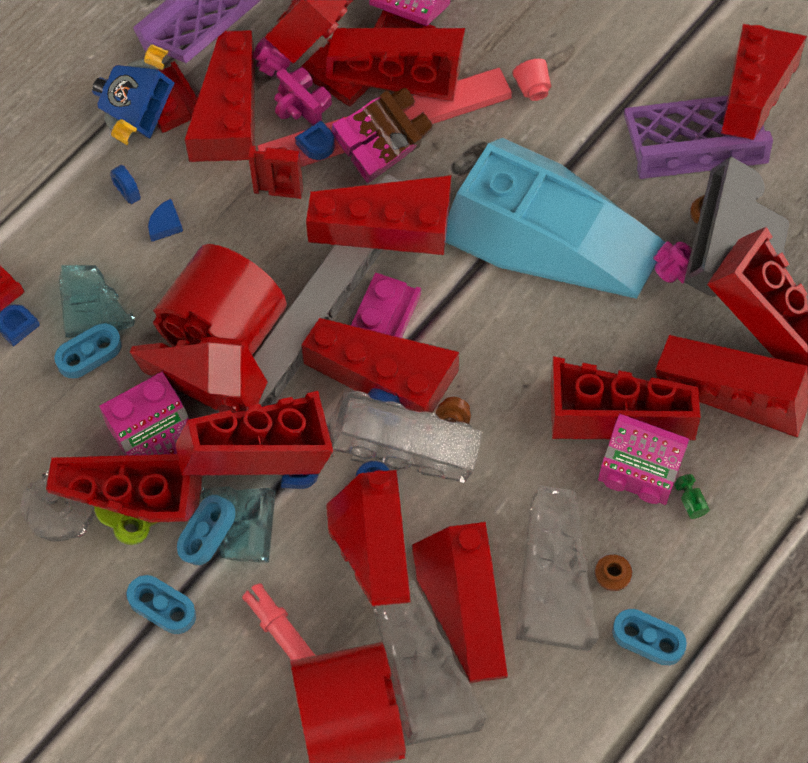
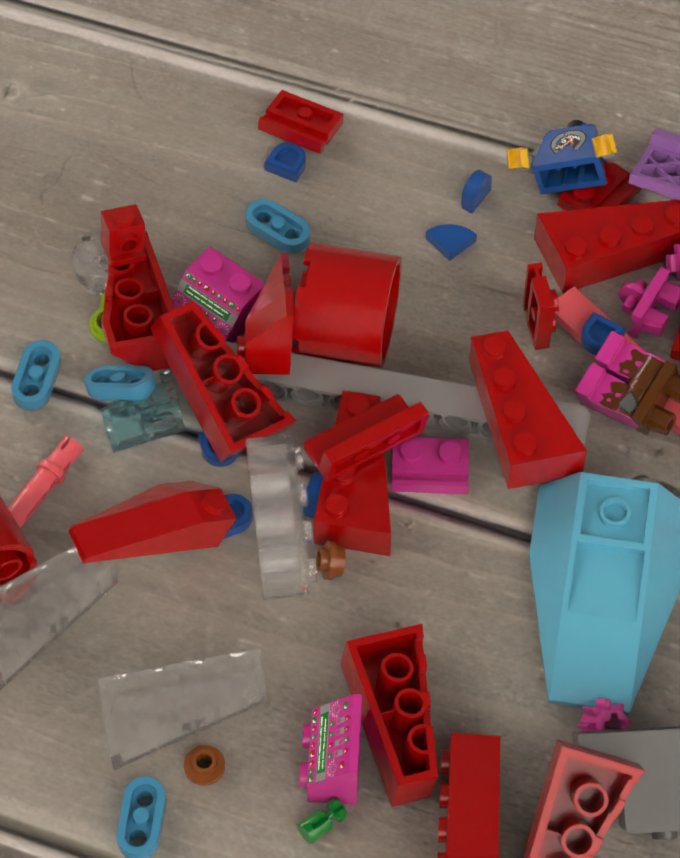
camera: 70 degrees right, 5 degrees down
clear light blue slope [59,265,135,338] -> none
red wedge [412,522,508,683] -> none
none -> red brick [101,204,147,268]
none -> red panel [303,394,429,482]

